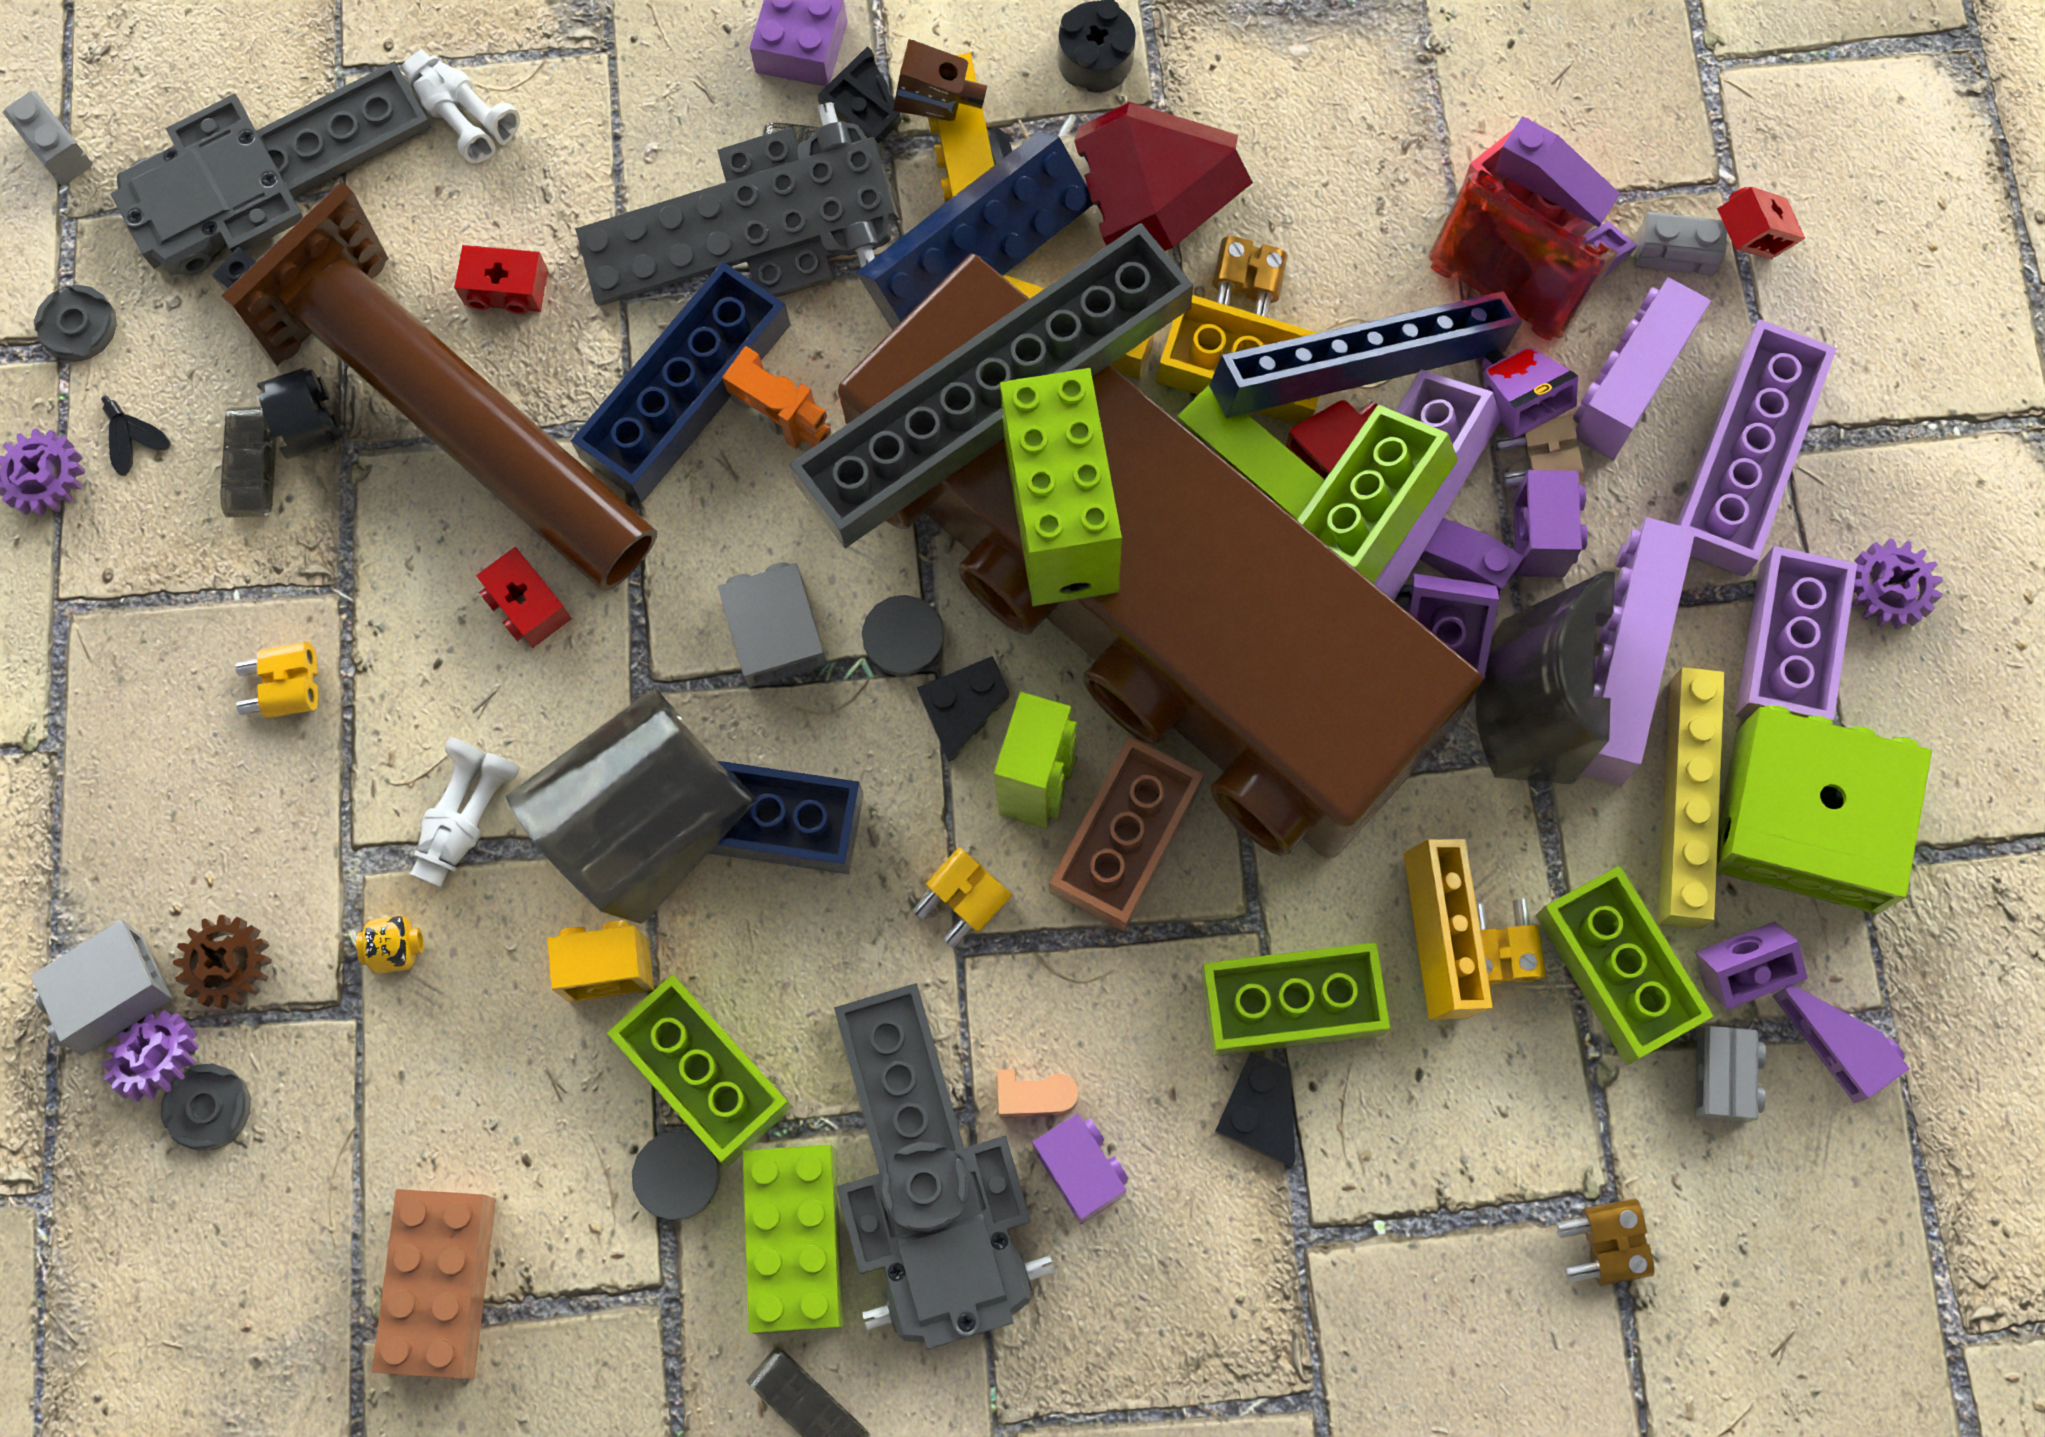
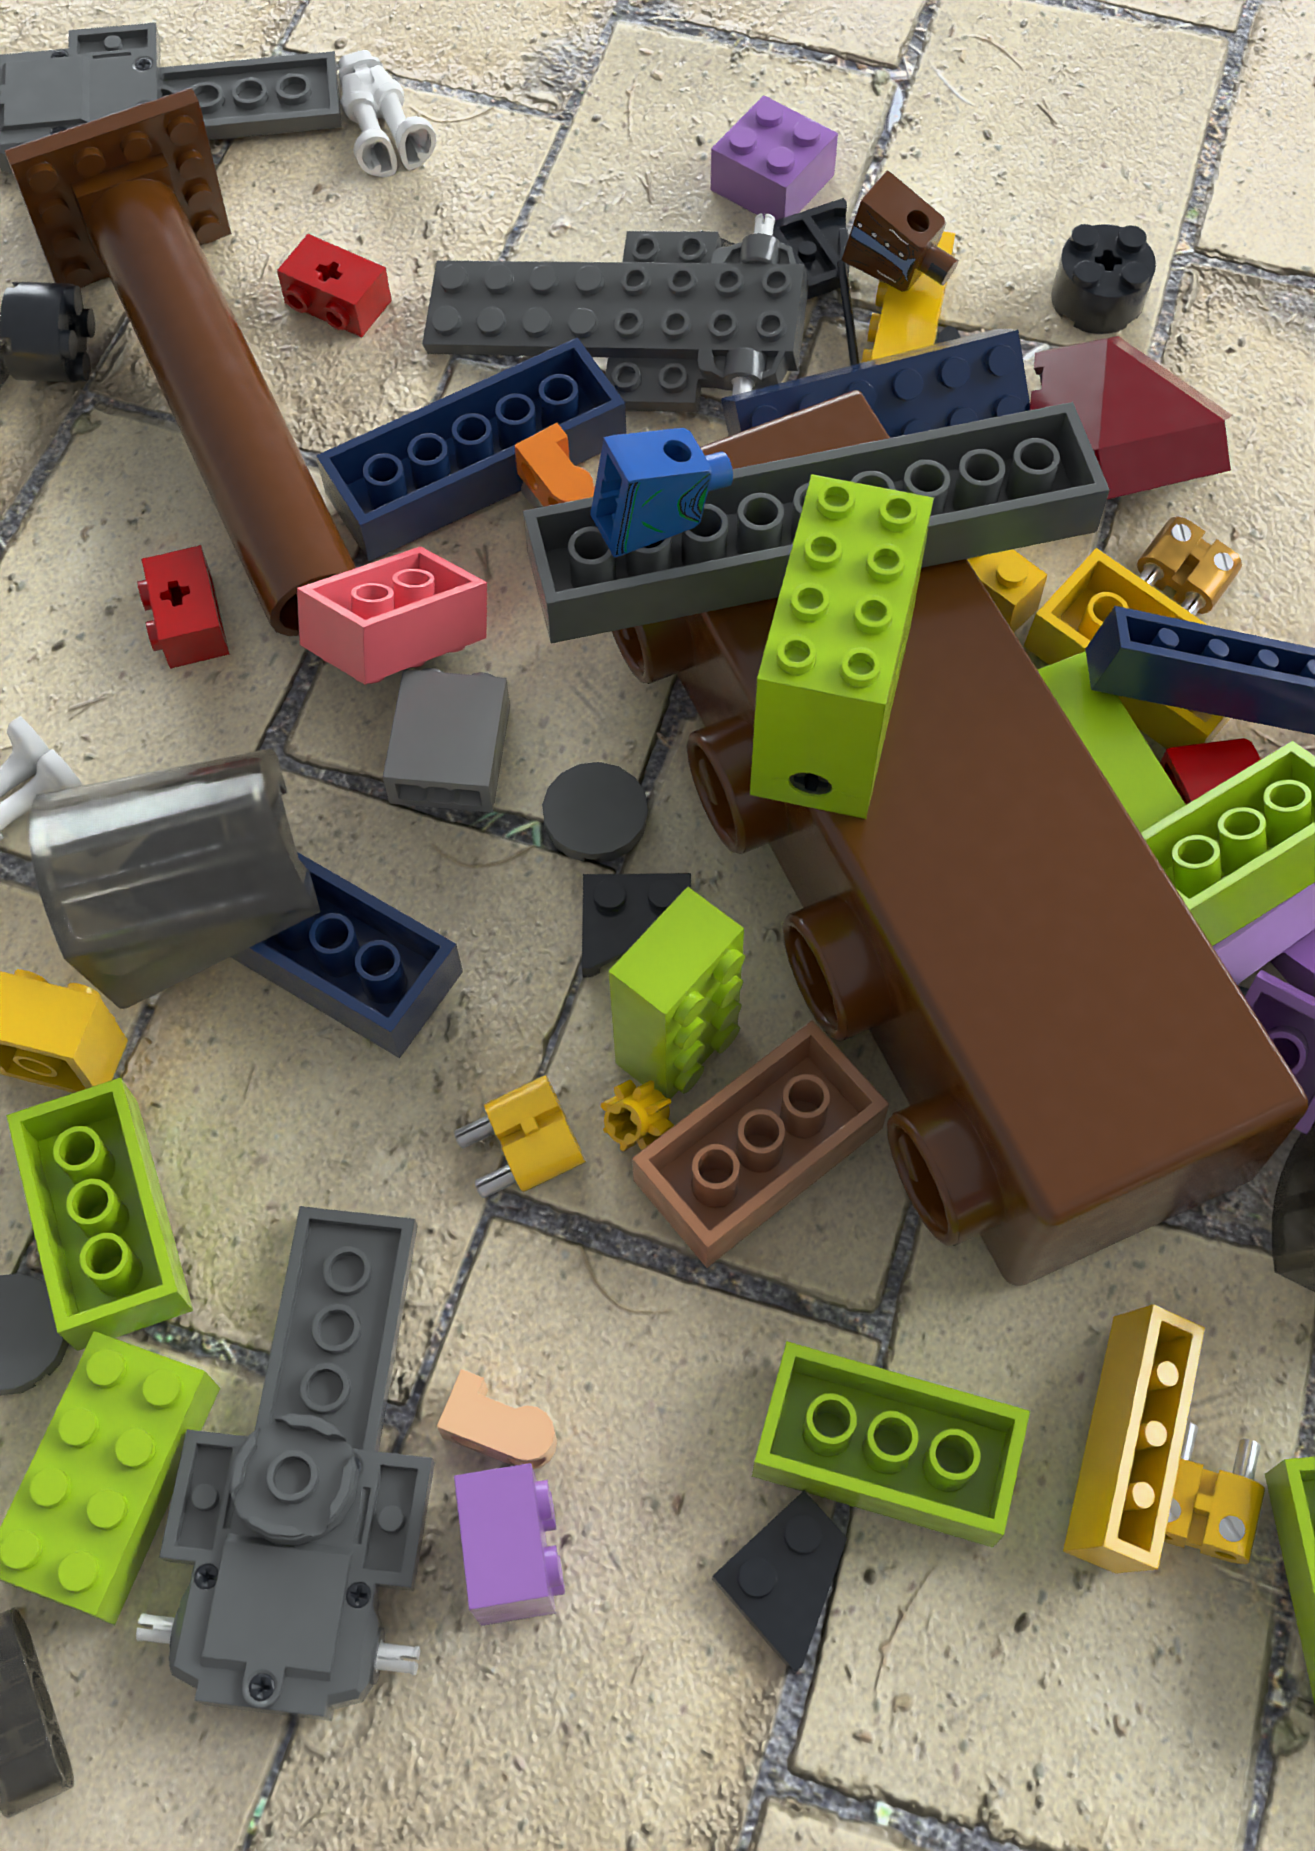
camera: 20 degrees right, 10 degrees down
none -> coral brick [297,546,487,685]
none -> blue torso [590,428,733,557]
none -> yellow gear [600,1079,674,1152]
none -> black axle [837,260,859,366]

